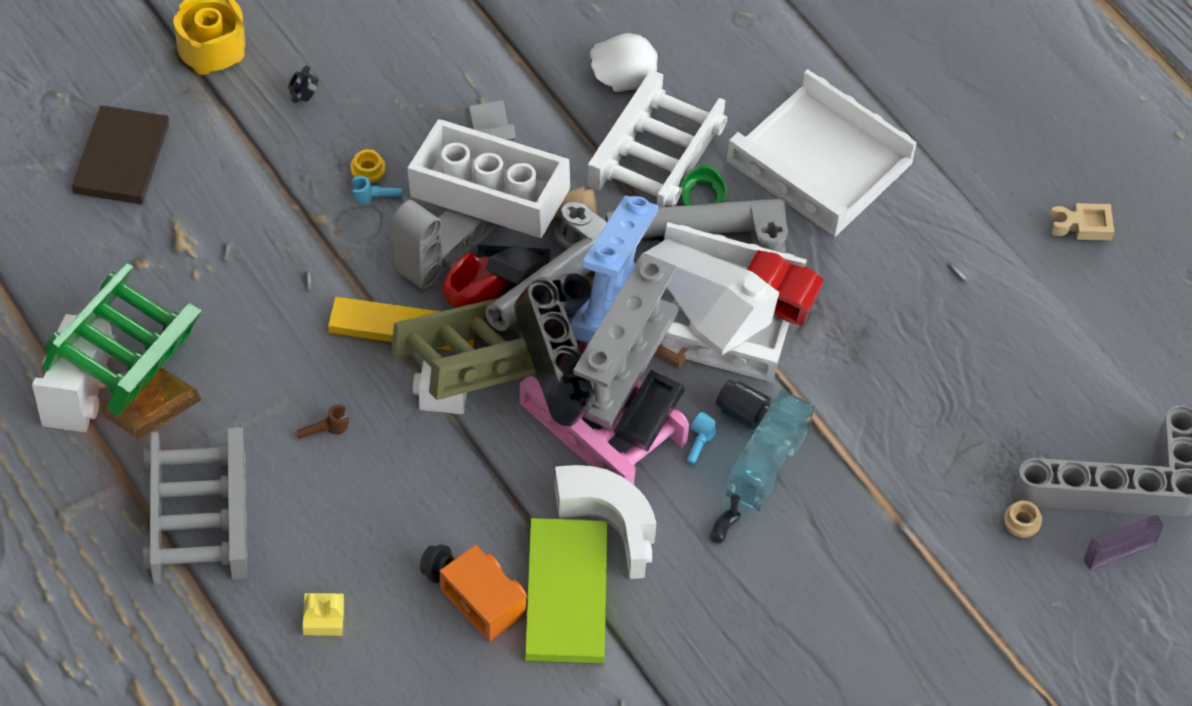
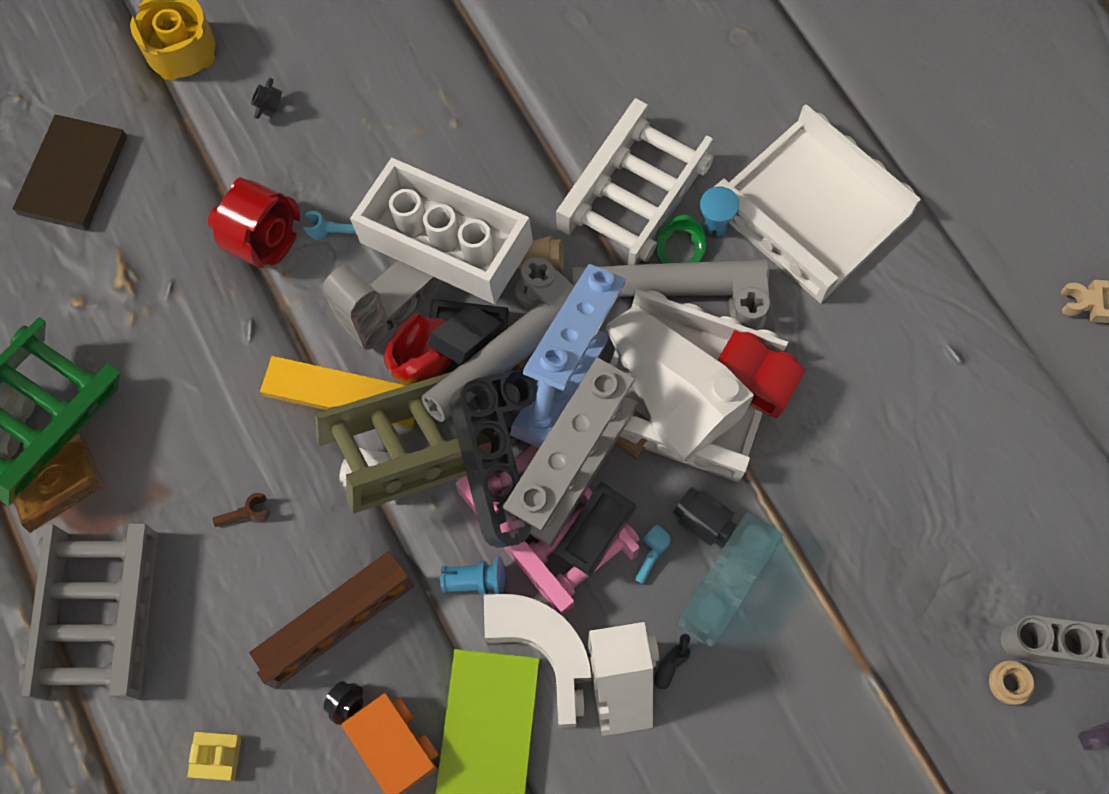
camera: 10 degrees right, 15 degrees up
yellow plate [350,149,386,183] -> none
light grey brick [465,100,516,141] -> none
white hair [590,33,658,92] -> none
none -> red brick [208,177,300,268]
none -> reddish brown fence [249,551,415,689]
none -> dark azure pin [440,556,506,595]
none -> white wedge [588,622,659,736]
none -> dark azure pin [700,186,739,238]

